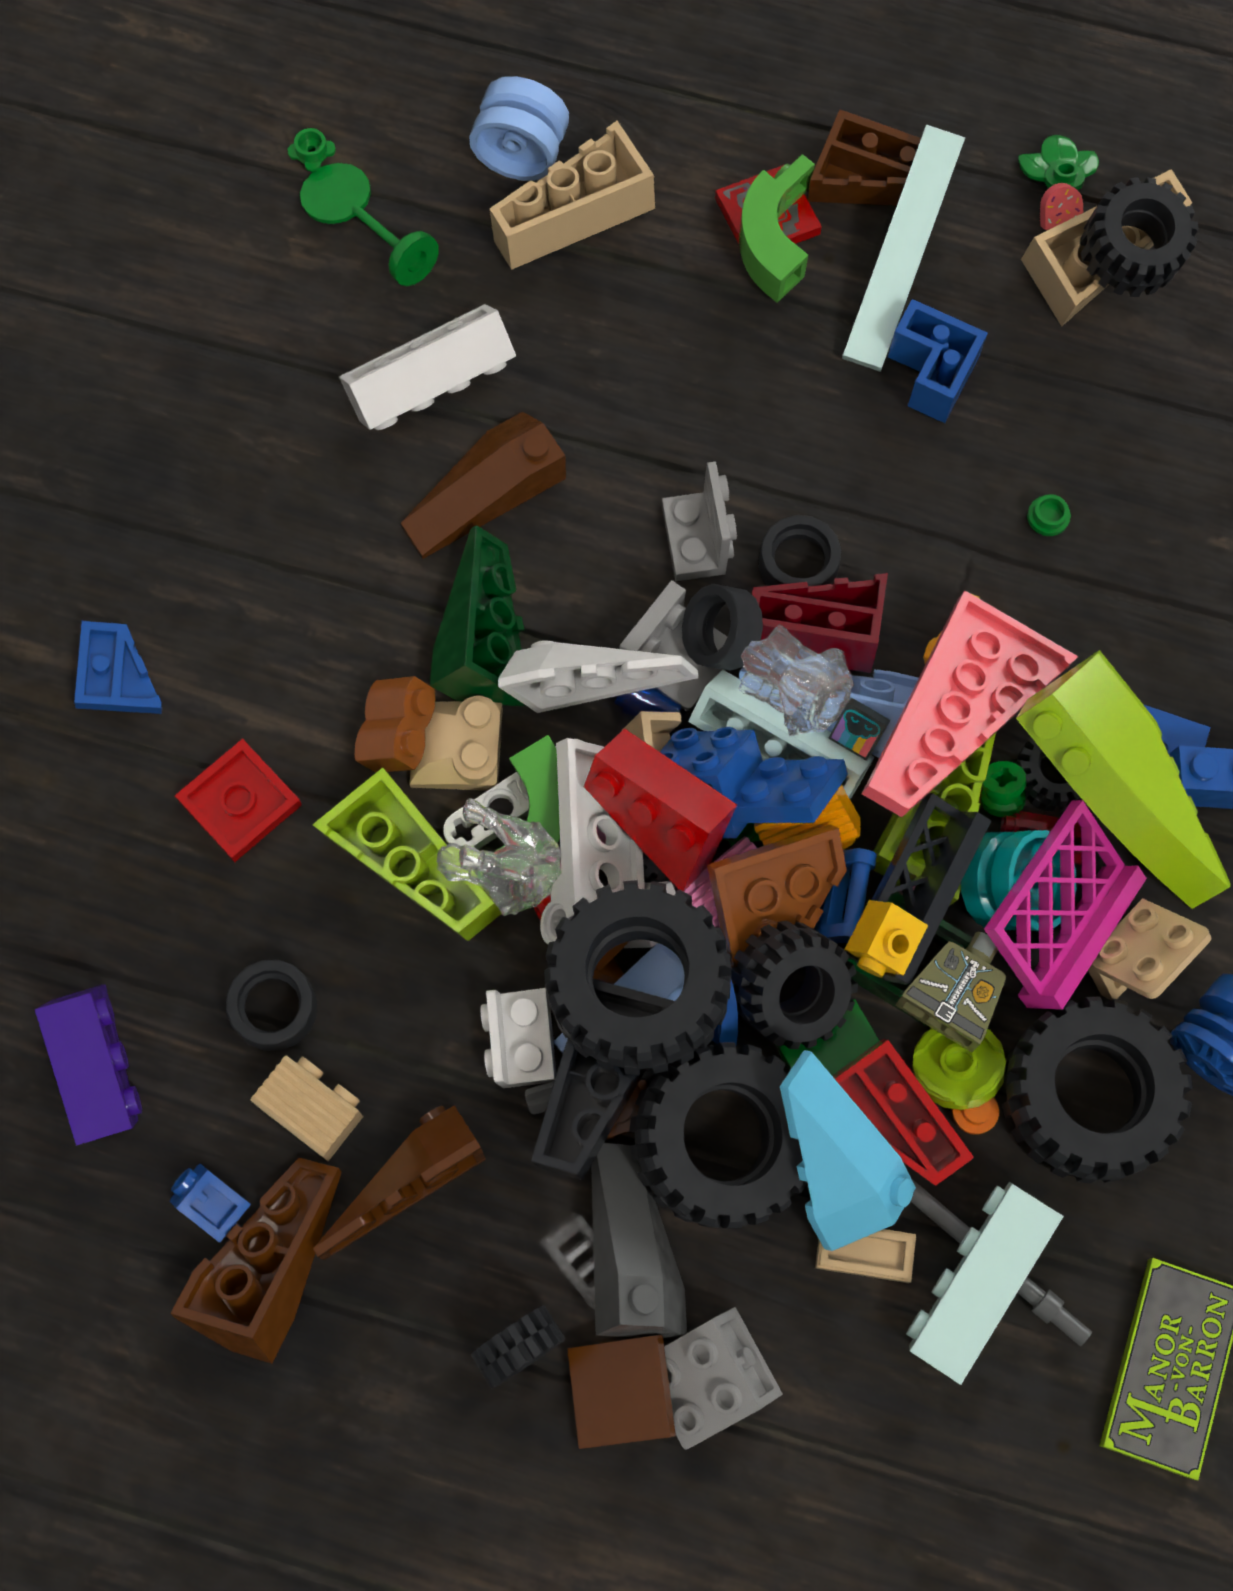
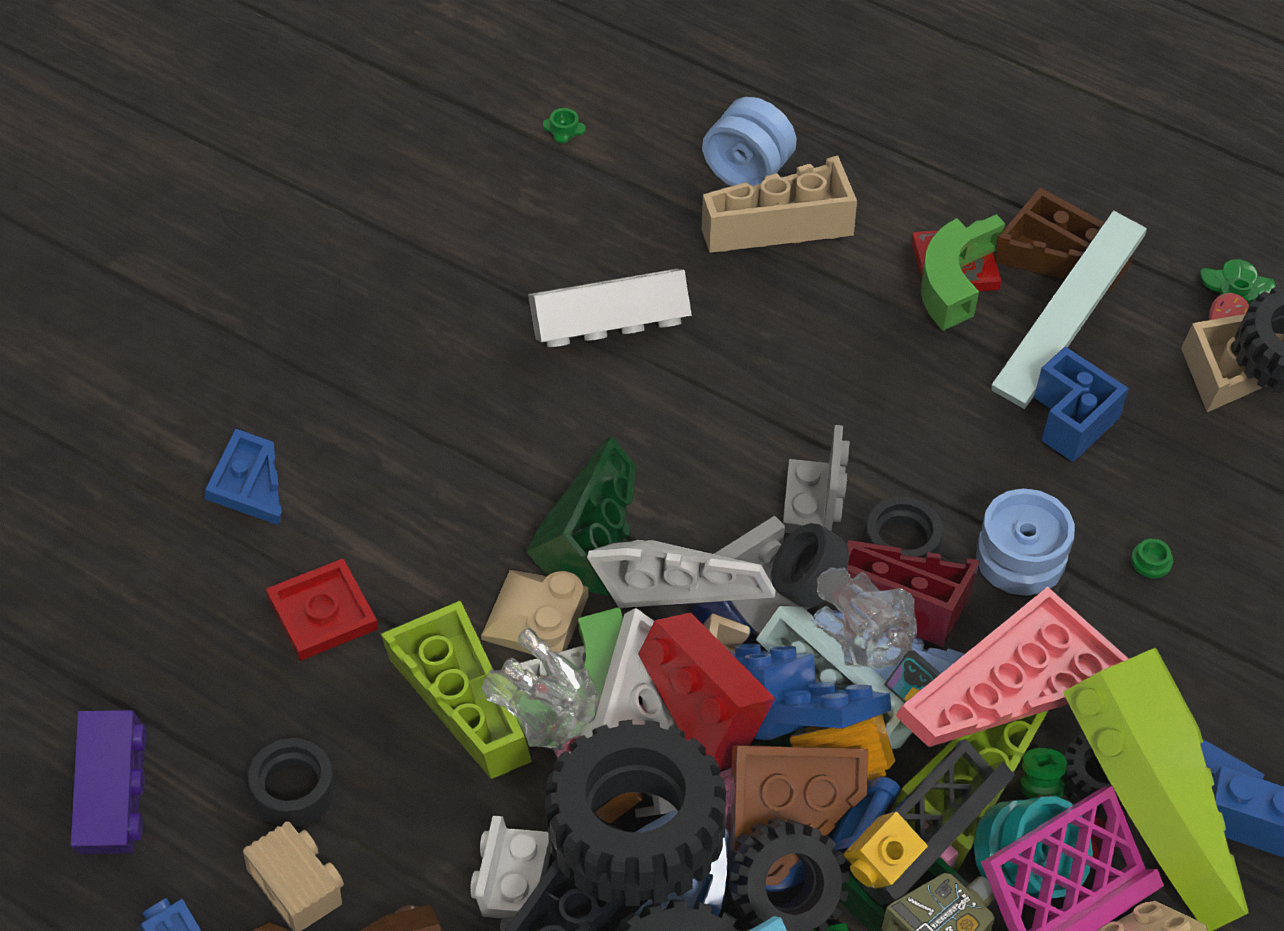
camera: 15 degrees right, 20 degrees down
green piece [300,163,439,287] -> none
dark orange brick [355,676,435,772] -> none
reddish brown wedge [401,412,566,559] -> none
none -> light blue wheel [976,488,1075,596]

